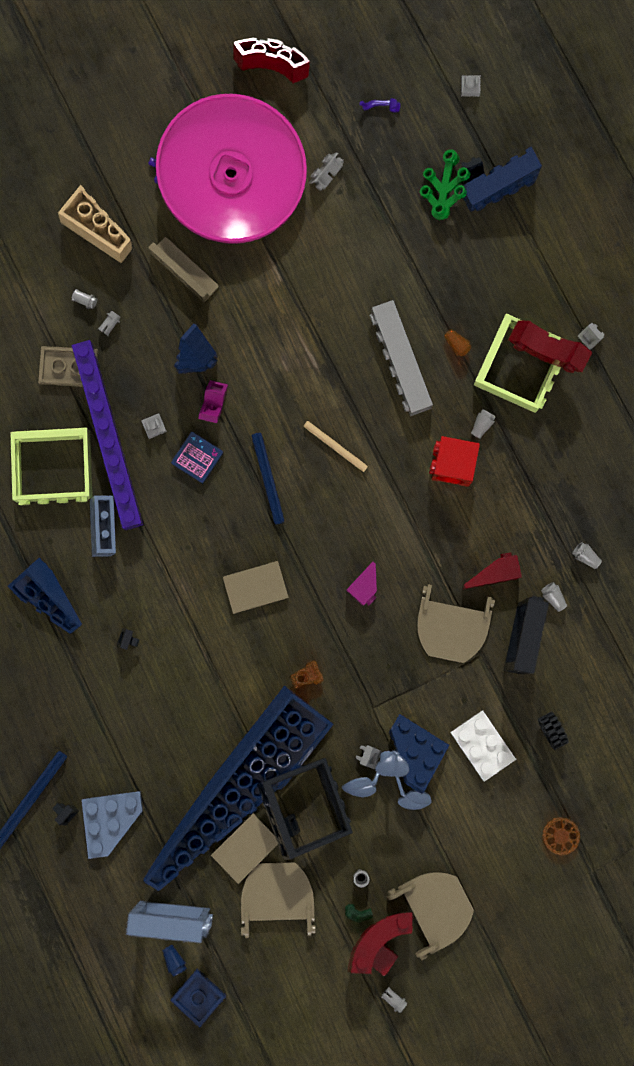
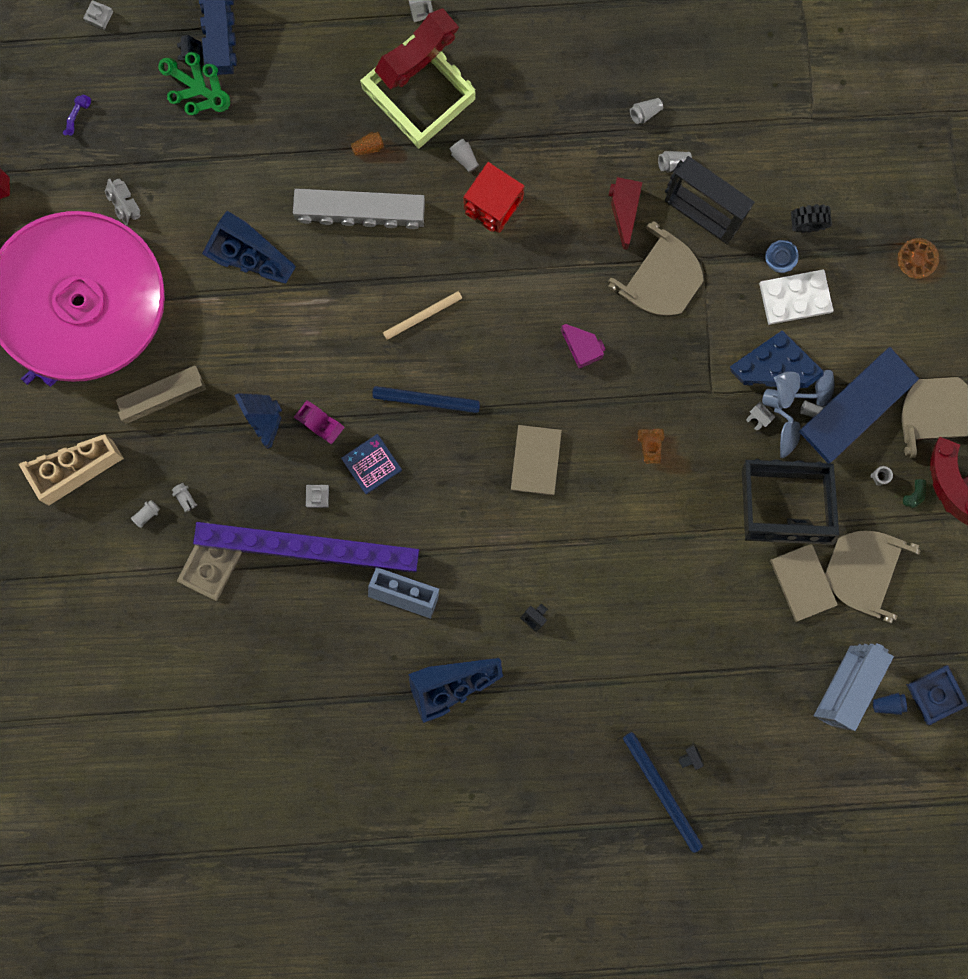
camera: 70 degrees left, 0 degrees up
yellowish green window [11,428,93,505] -> none
sand blue plate [82,791,143,859] -> none
dark blue wedge [143,686,333,891] -> none
none -> dark blue wedge [202,211,296,284]
none -> medium blue hair [765,240,799,273]
none -> dark blue tile [799,347,919,464]
none -> light grey pin [800,400,825,417]

